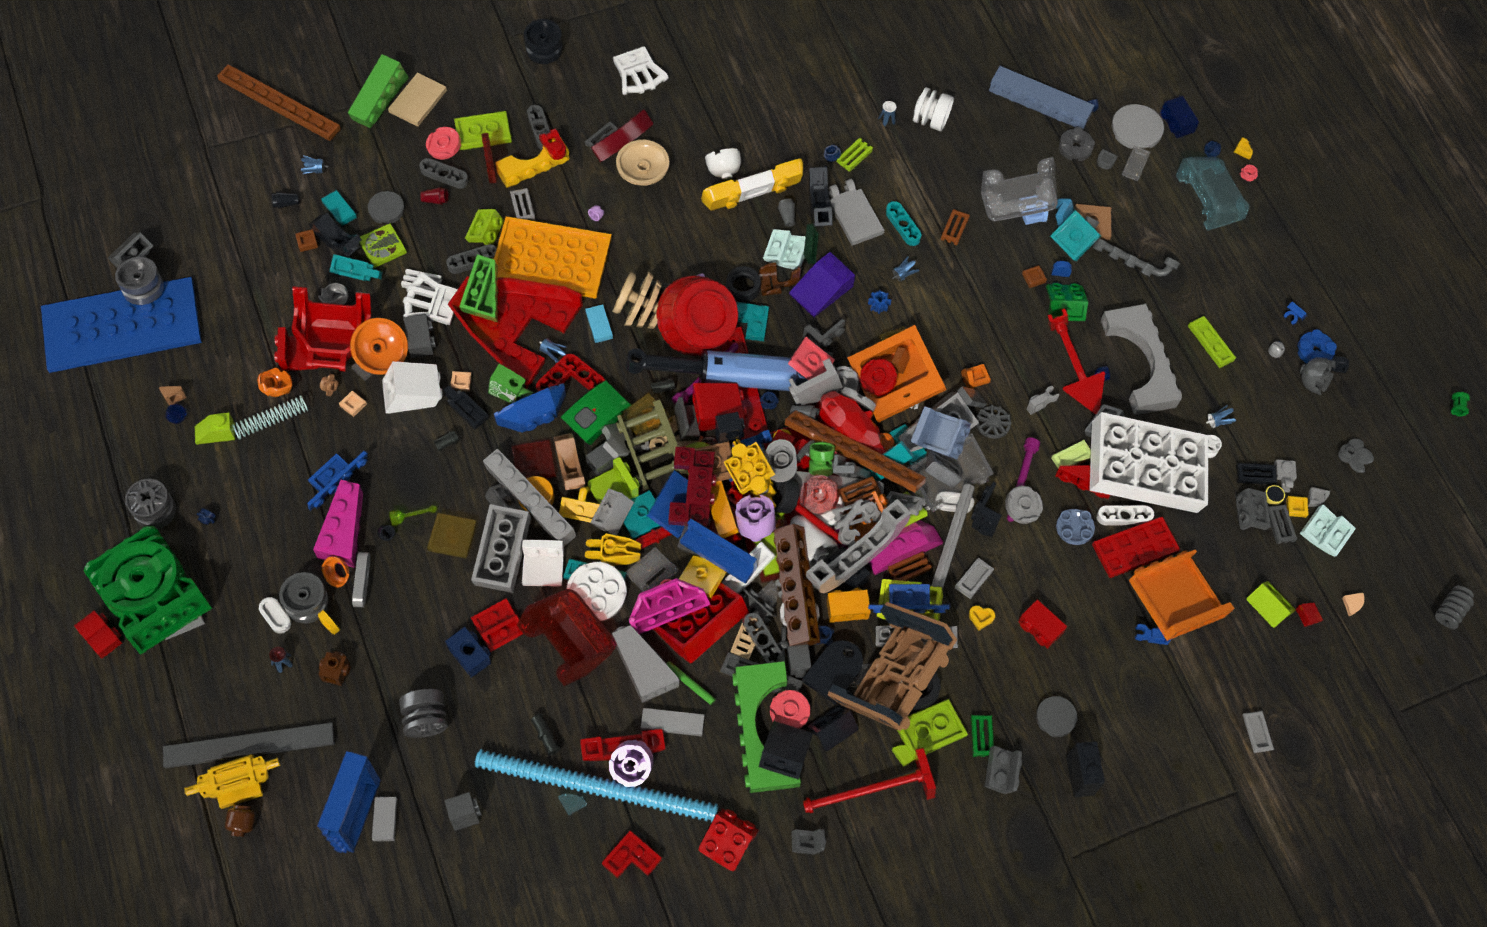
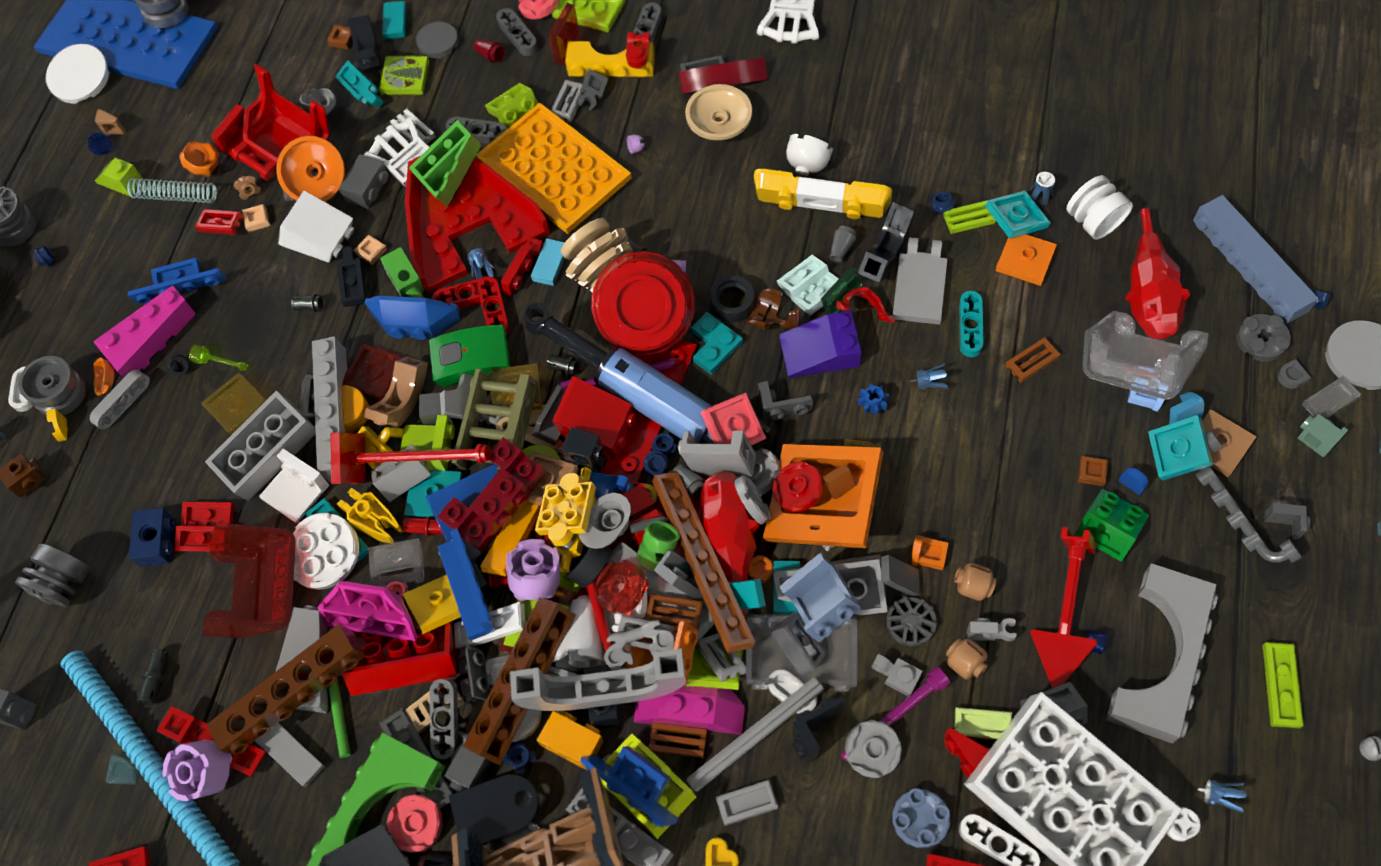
camera: 45 degrees right, 0 degrees up
none -> white tile [46,44,109,103]
none -> red tile [195,209,244,235]
none -> reddish brown brick [206,624,366,755]
none -> red tile [330,433,491,484]
none -> red hinge [501,236,543,297]
none -> dark grey plate [578,69,608,111]
none -> dark blue plate [643,450,668,475]
none -> red helmet [836,287,895,324]
none -> light grey plate [871,654,922,697]
none -> medium nougat head [946,638,988,679]
none -> medium nougat head [954,562,996,601]
none -> teal plate [985,191,1050,239]
none -> orange plate [995,234,1057,286]
none -> red piece [1126,208,1190,340]
none -> dark grey bracket [1264,501,1310,539]
none -> sand green brick [1298,414,1348,457]

